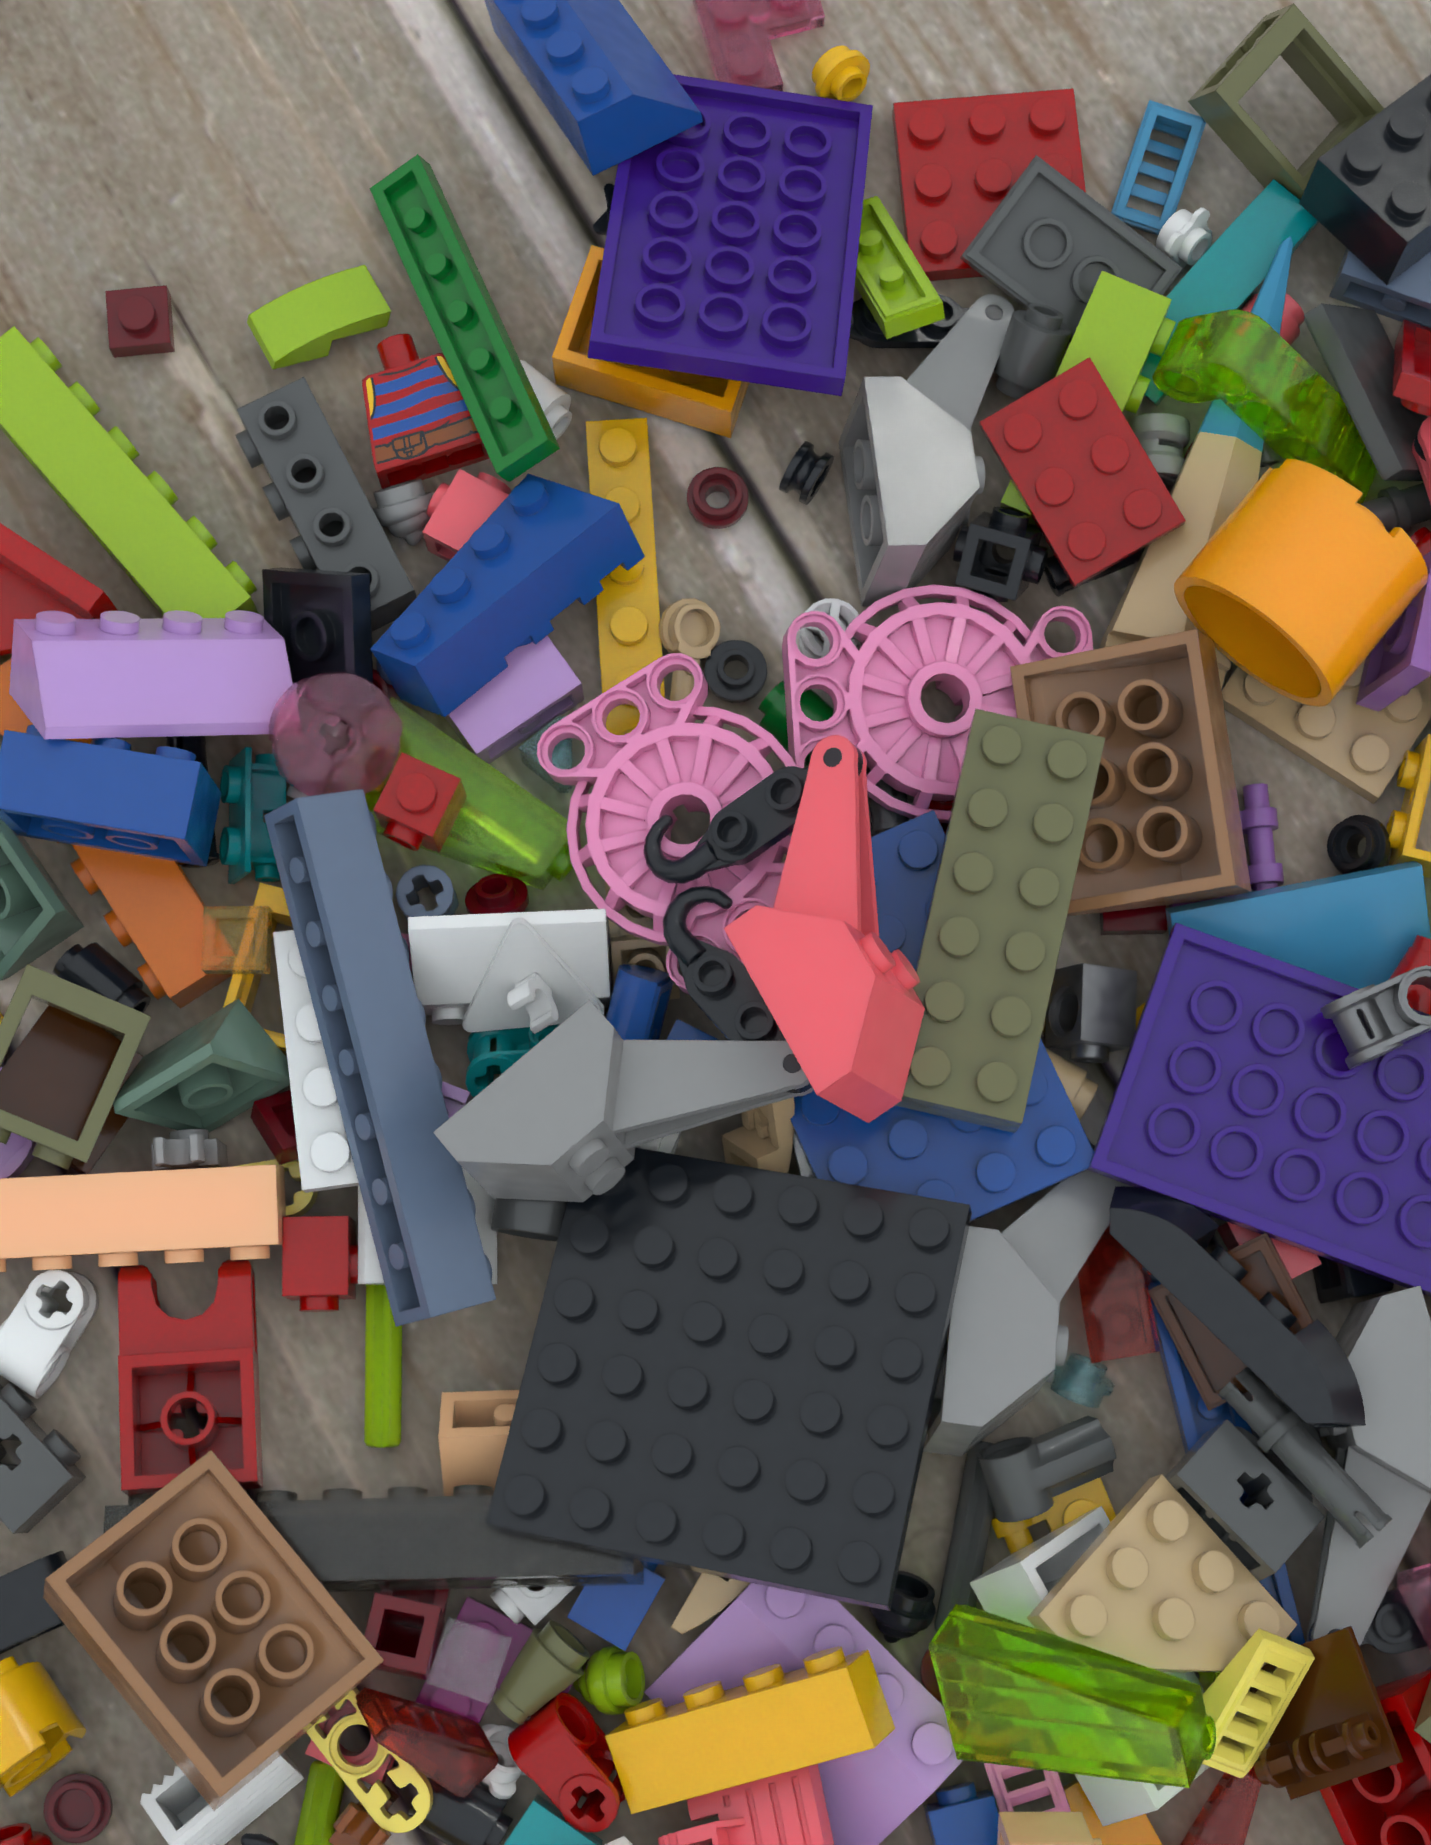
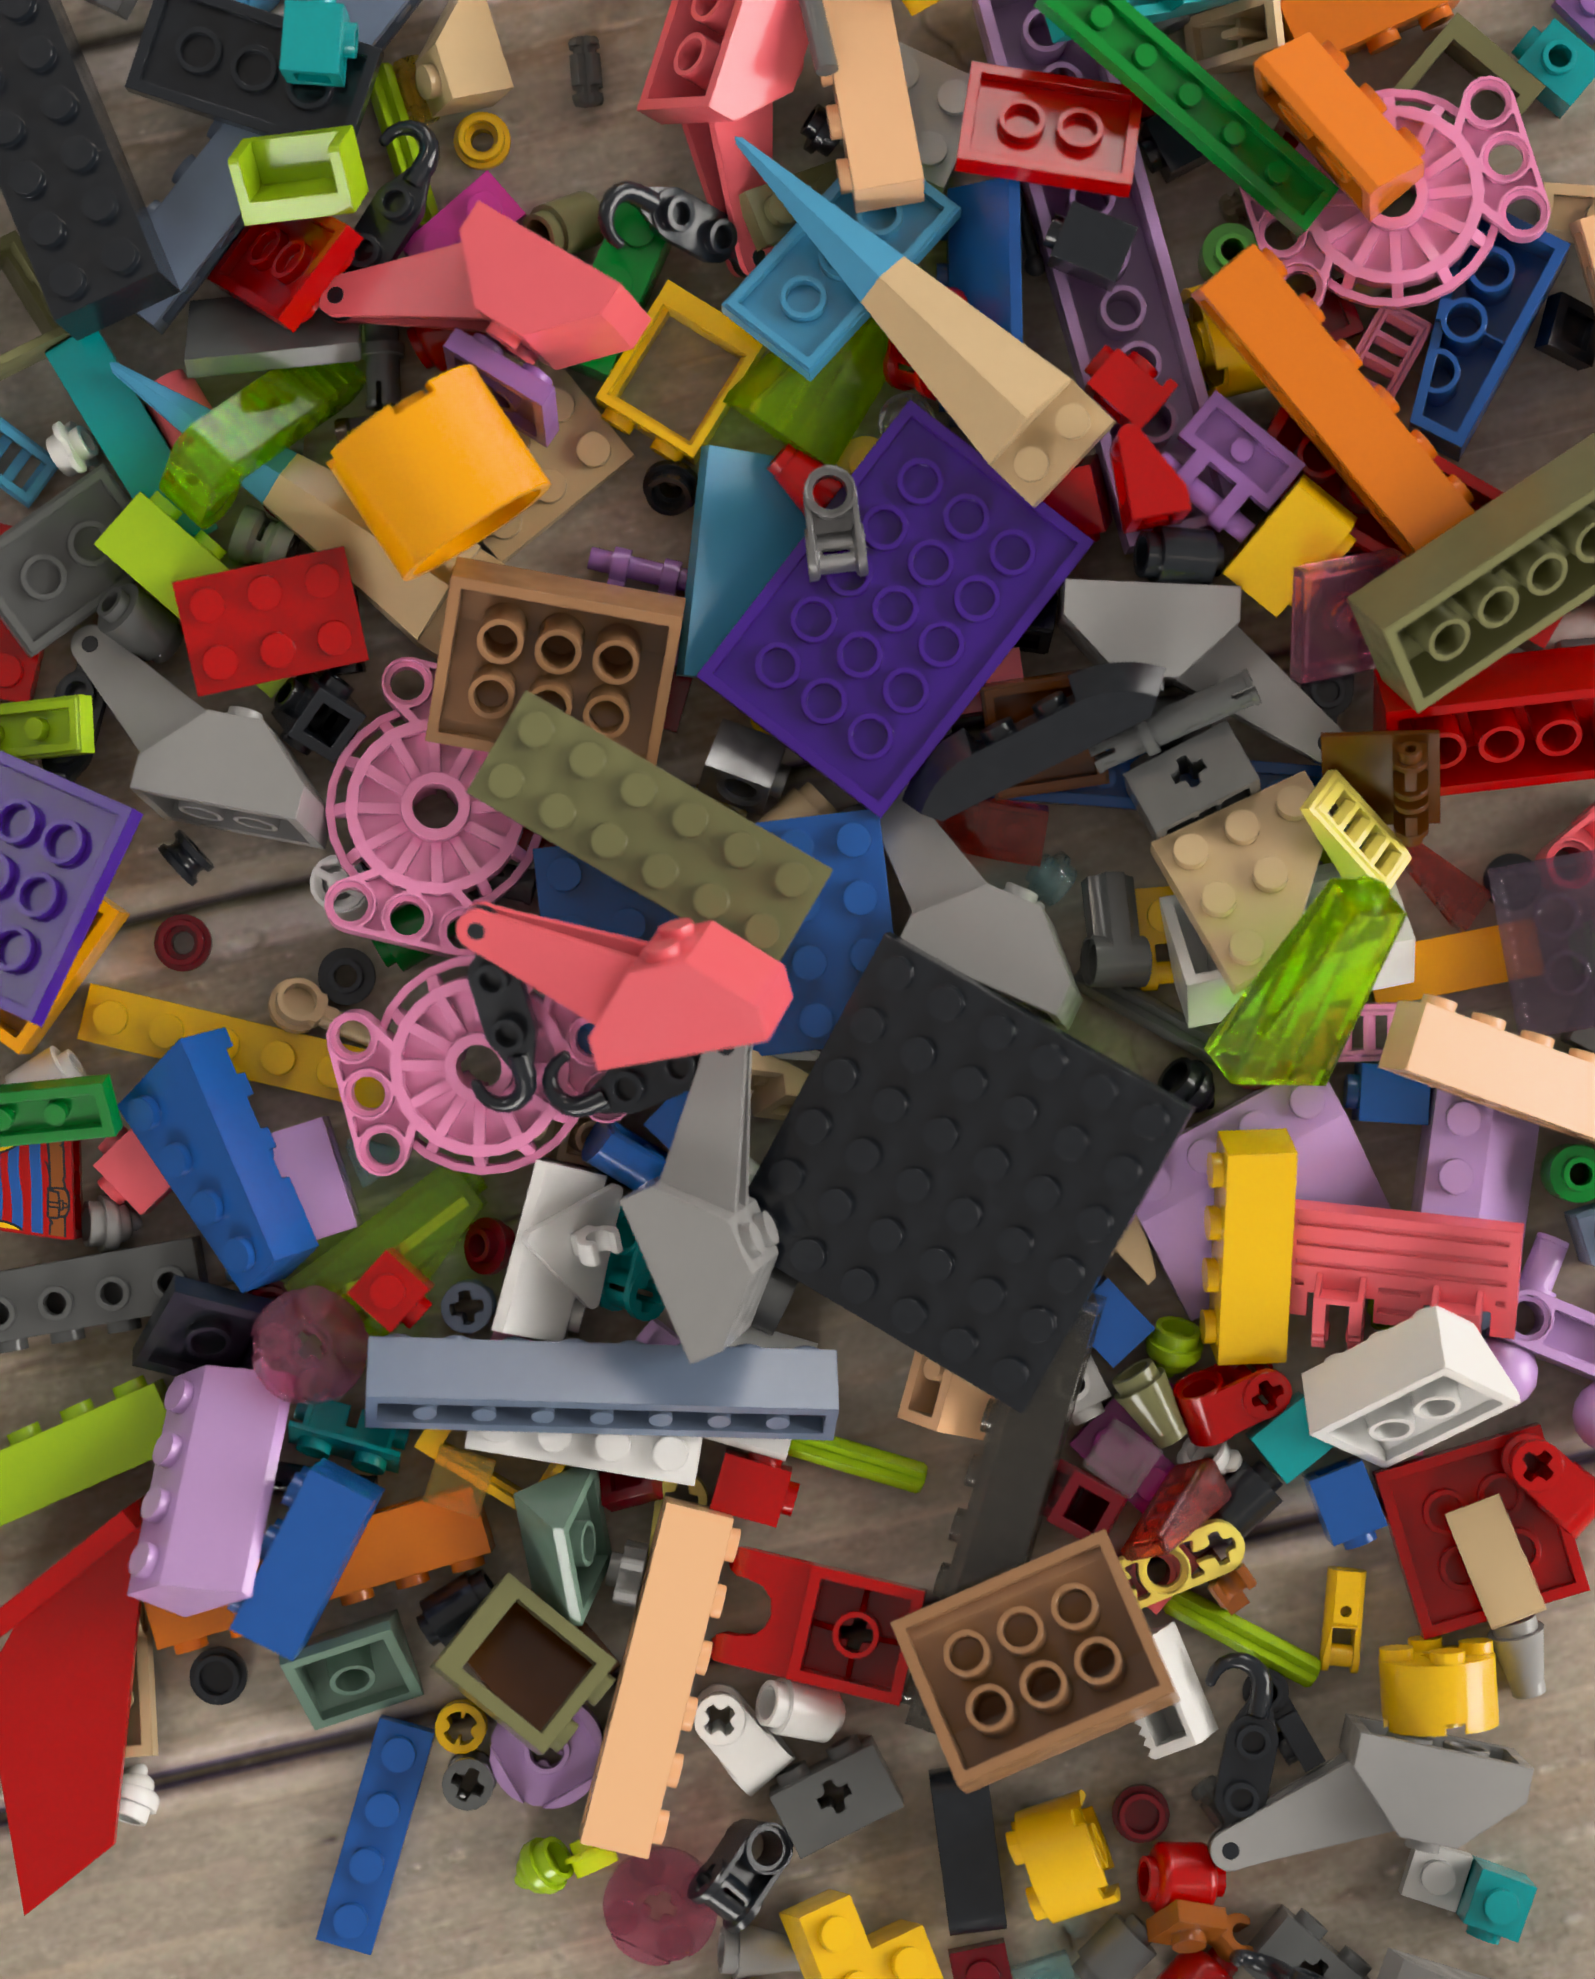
camera: 75 degrees left, 10 degrees up
none -> white brick [755,1677,846,1743]

